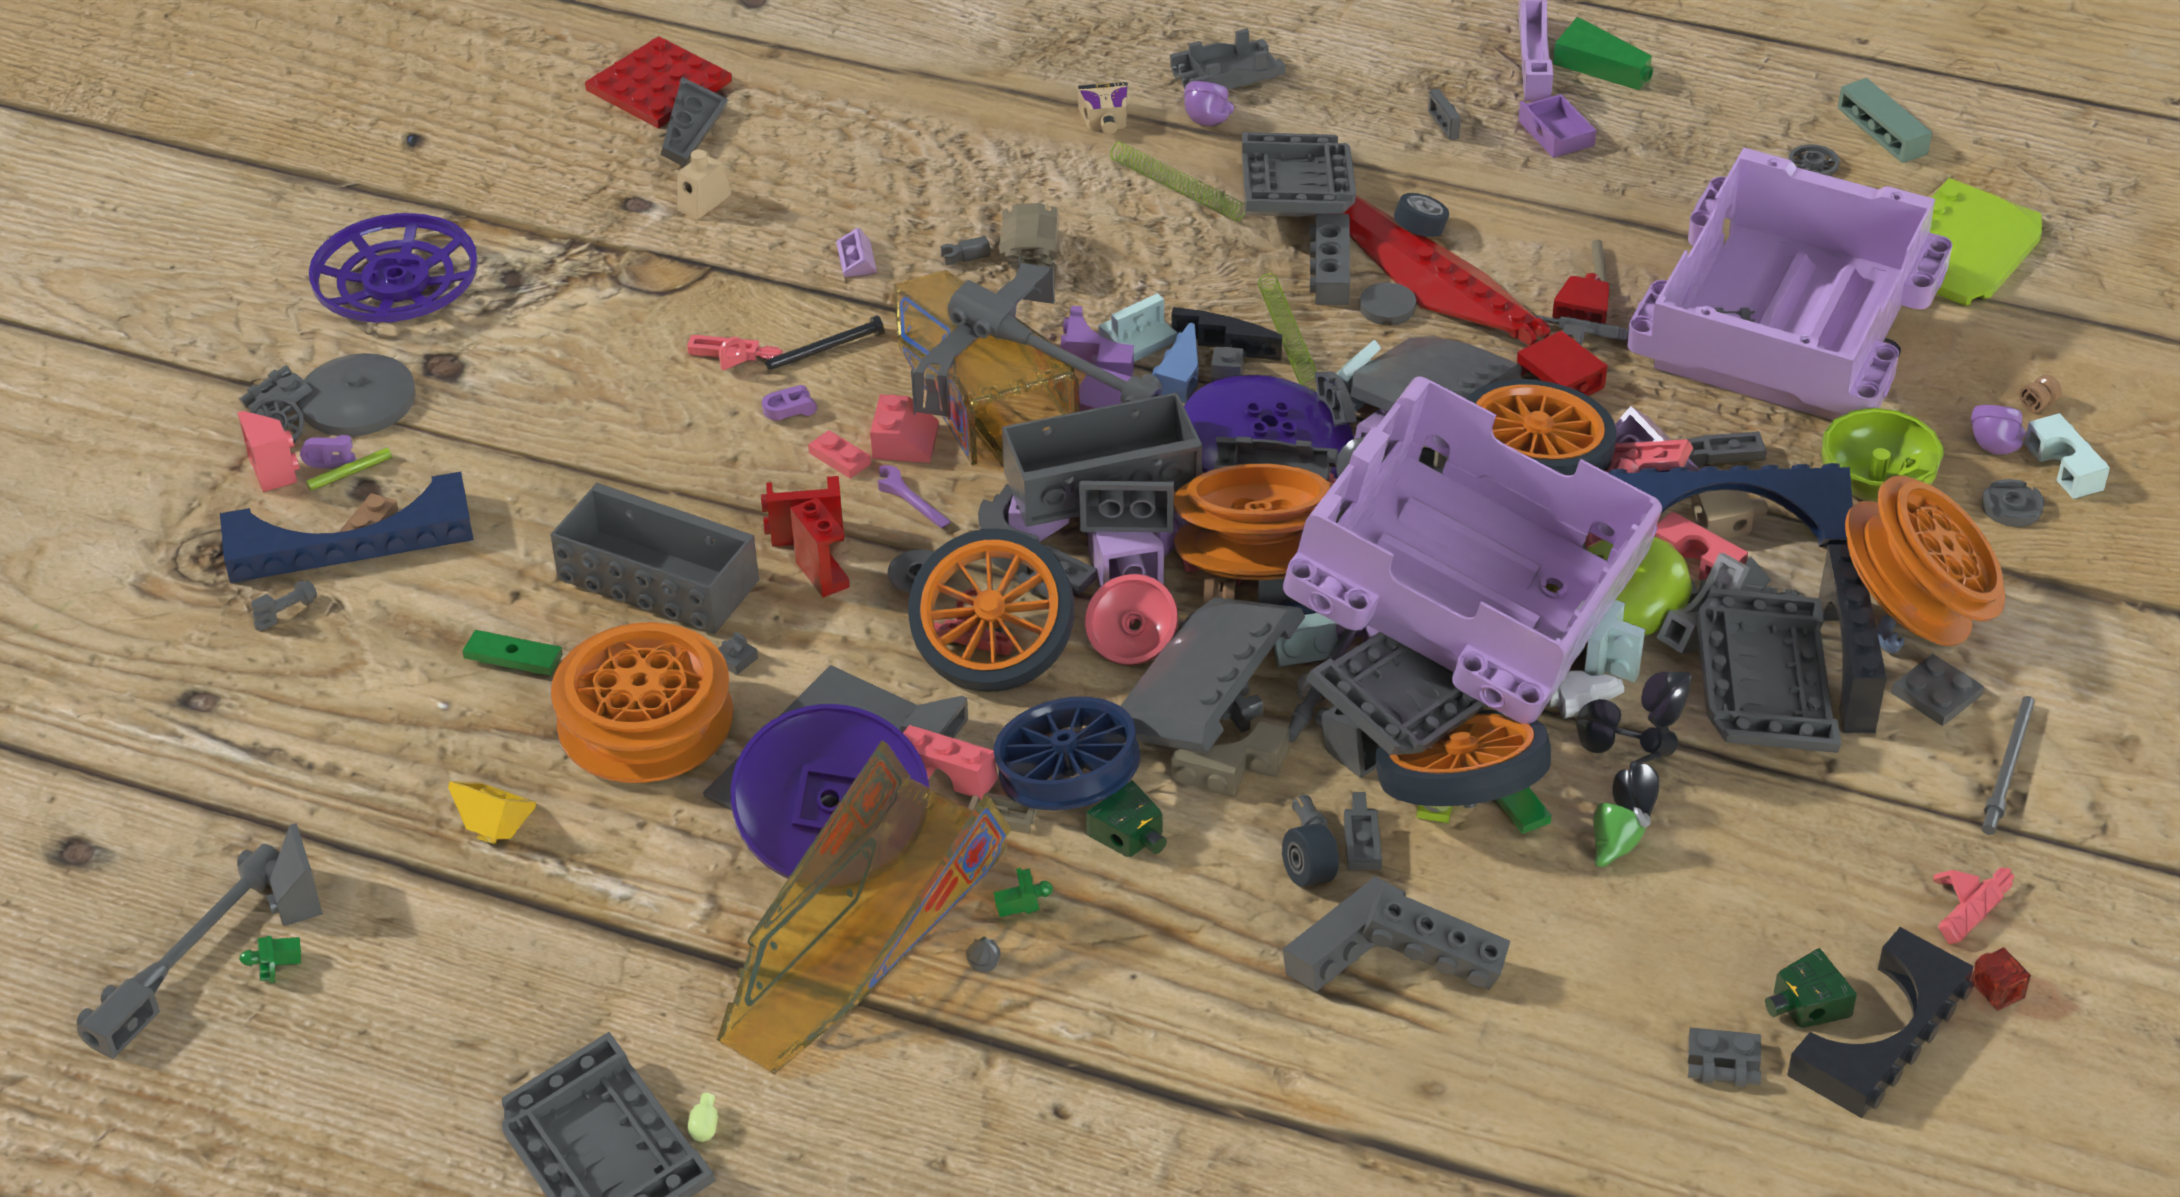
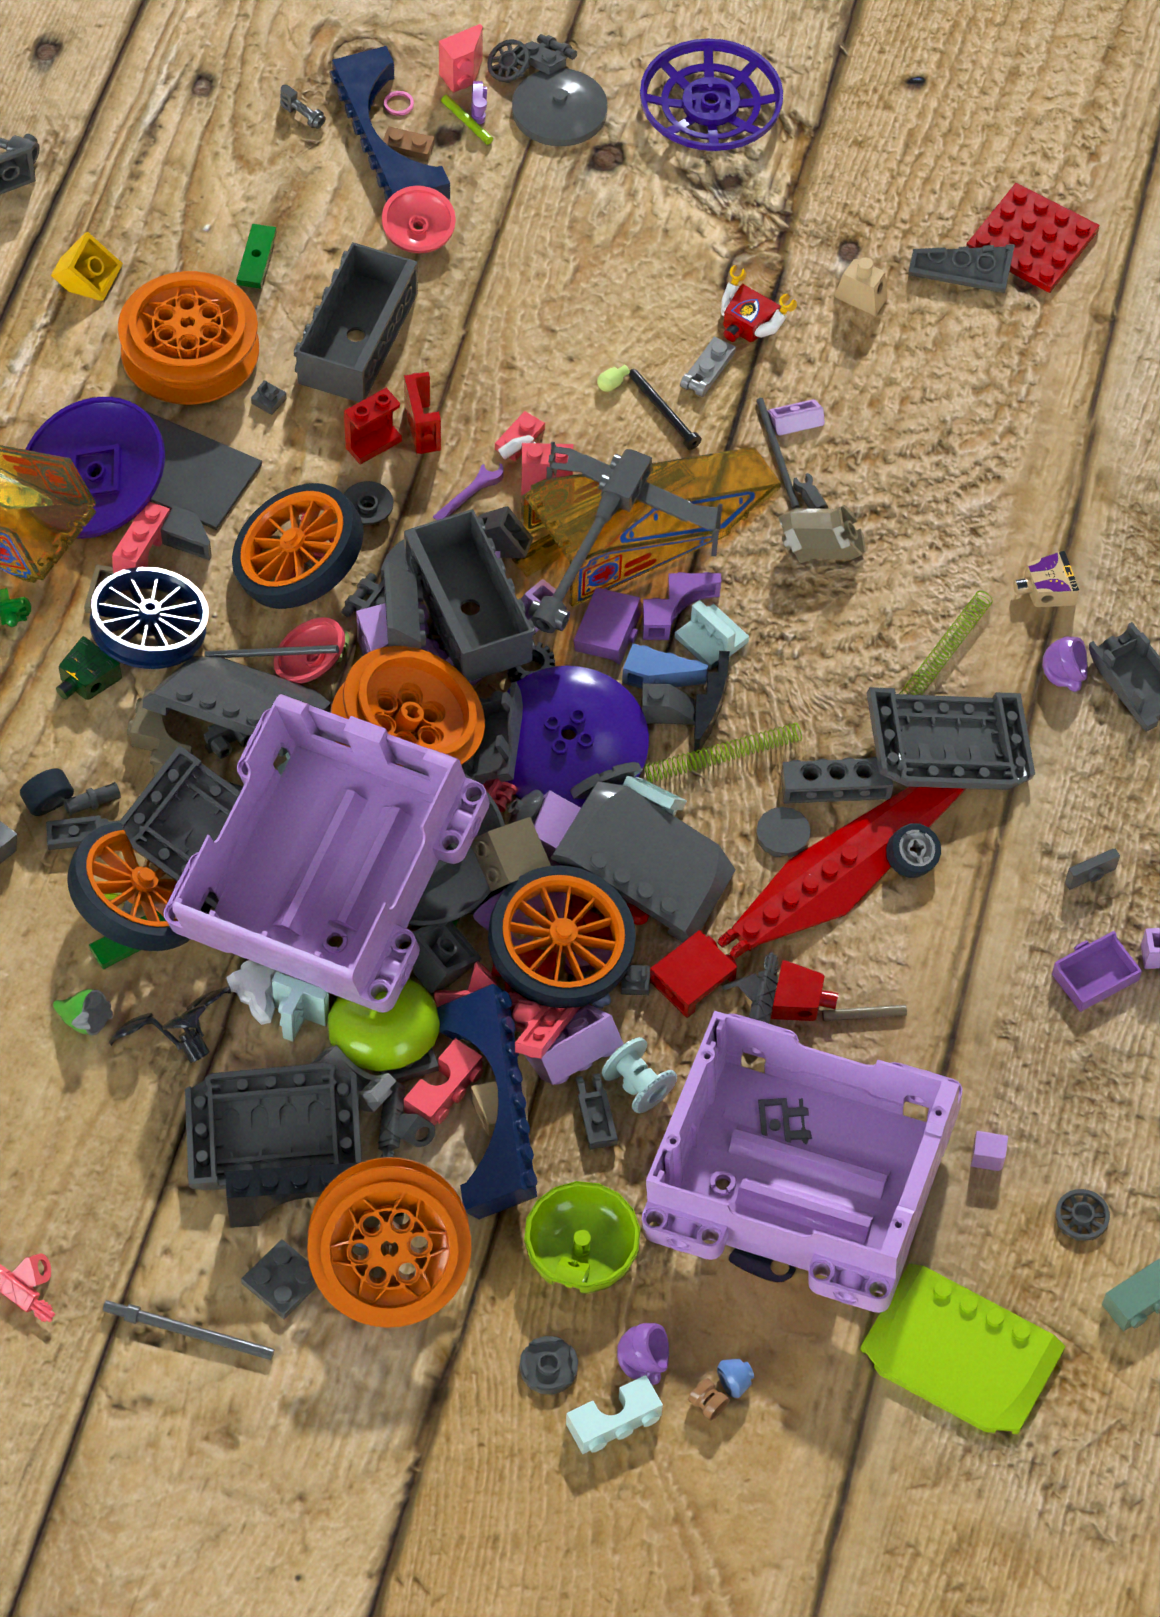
camera: 80 degrees right, 15 degrees up
coral piece [687,335,783,371] -> none
medium lavender plate [762,385,817,420] -> none
none -> dark grey axle [204,645,339,658]
none -> coral dish [382,186,456,253]
none -> bright pink piece [384,91,414,116]
none -> dark grey torso [477,506,533,558]
none -> white arm [498,435,536,460]
none -> yellowish green cylinder [597,365,630,392]
none -> light aqua hose [602,1037,677,1114]
none -> light grey plate [680,336,736,397]
none -> medium blue cone [717,1359,754,1398]
none -> torso [721,265,797,342]
none -> dark grey axle [756,398,800,509]

